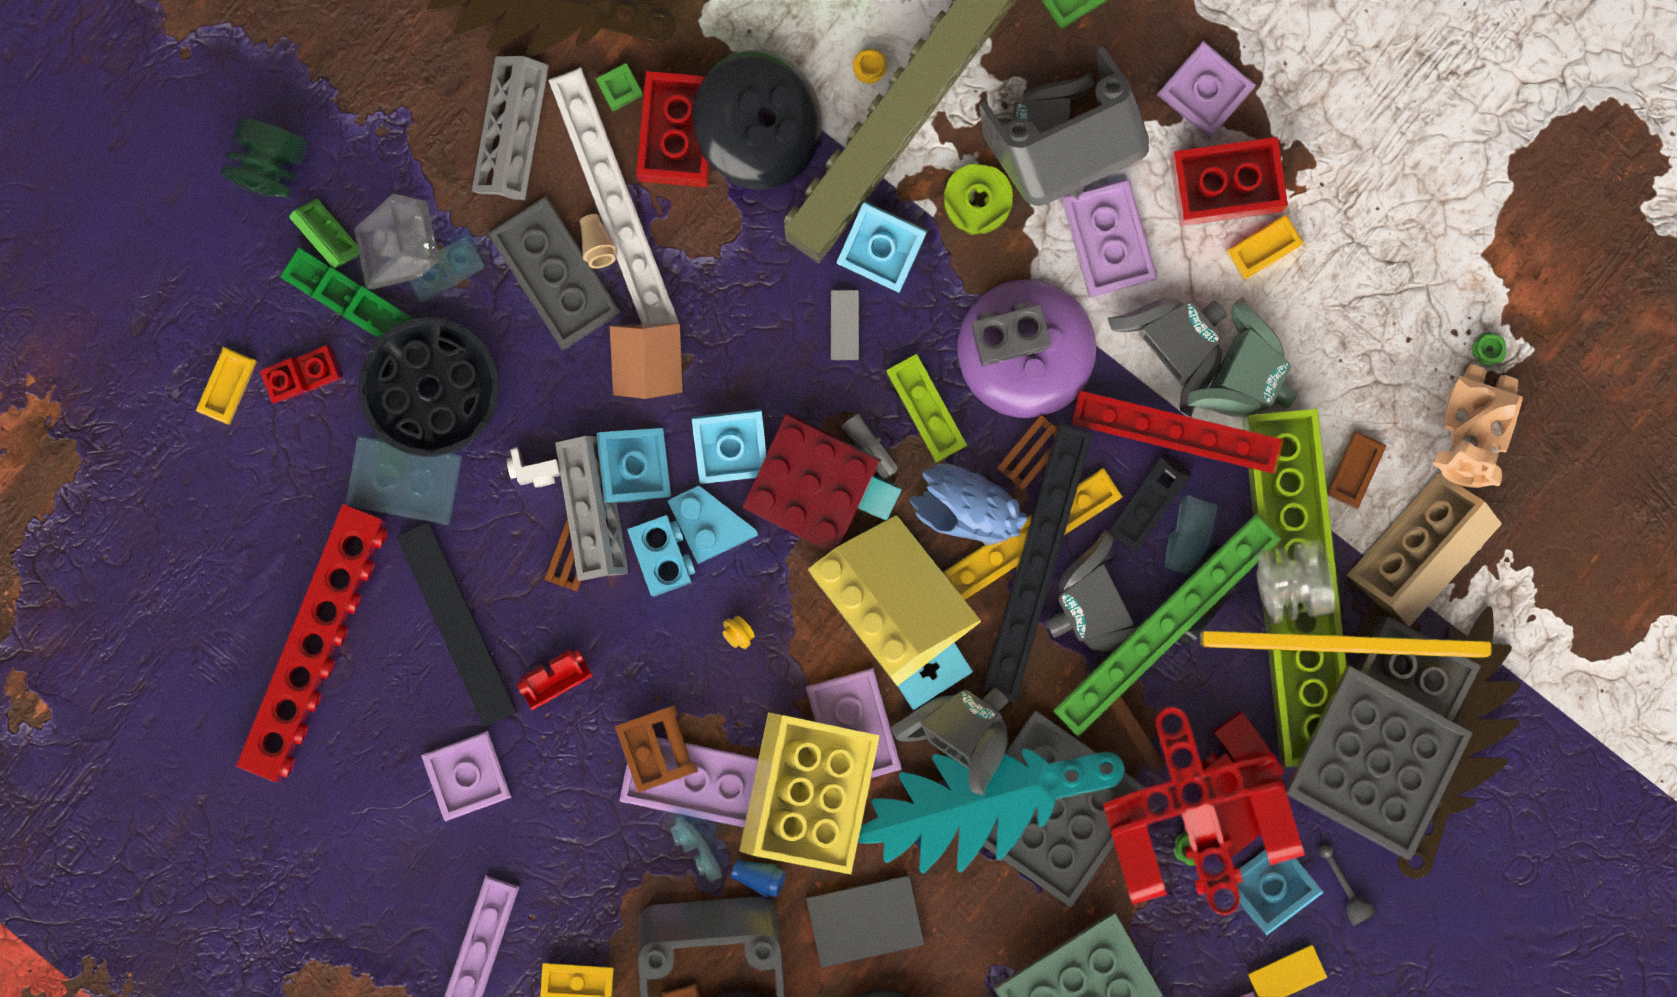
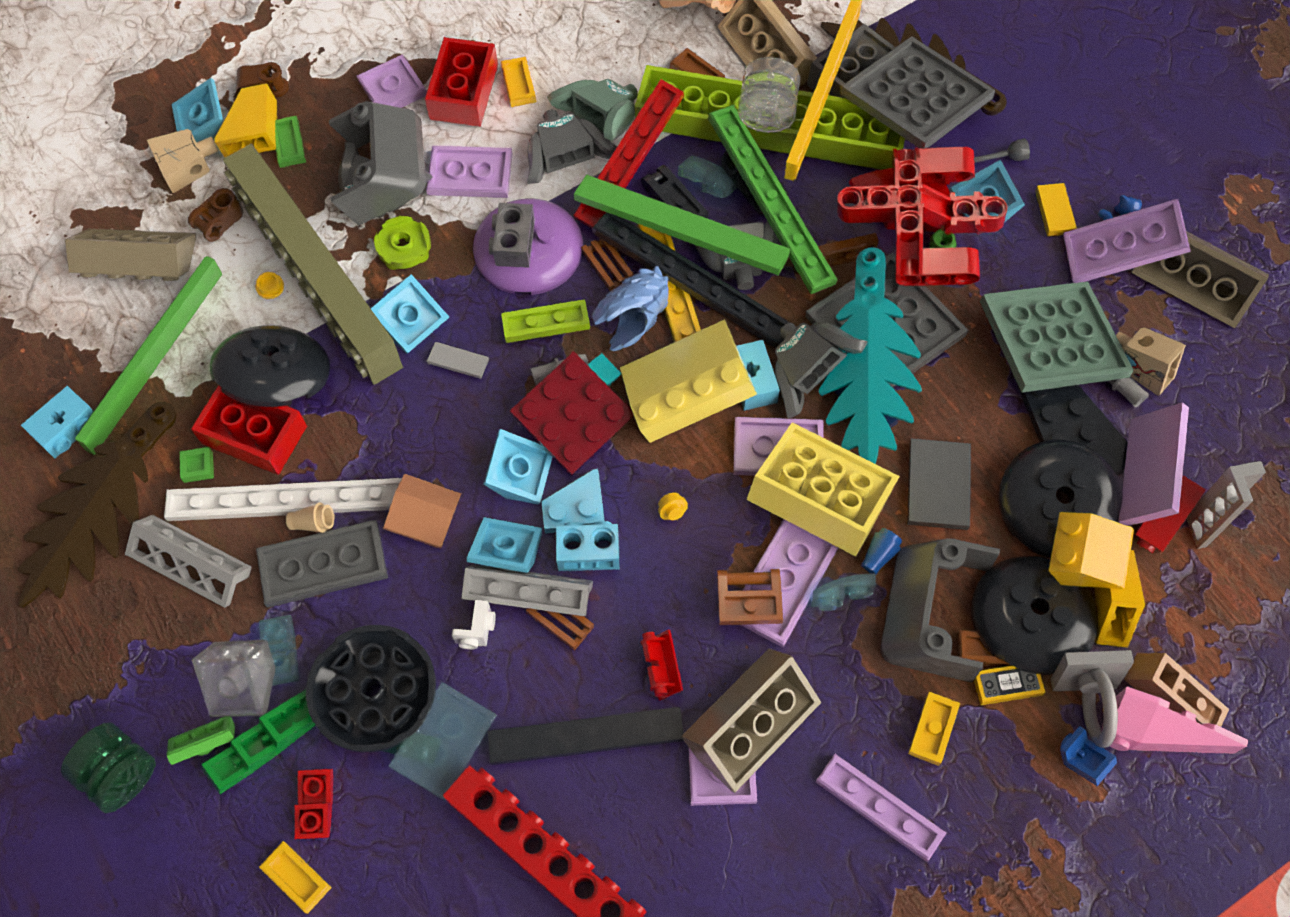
camera: 70 degrees left, 20 degrees down
none -> bright green tile [574,175,790,276]
none -> dark tan slope [681,648,821,793]

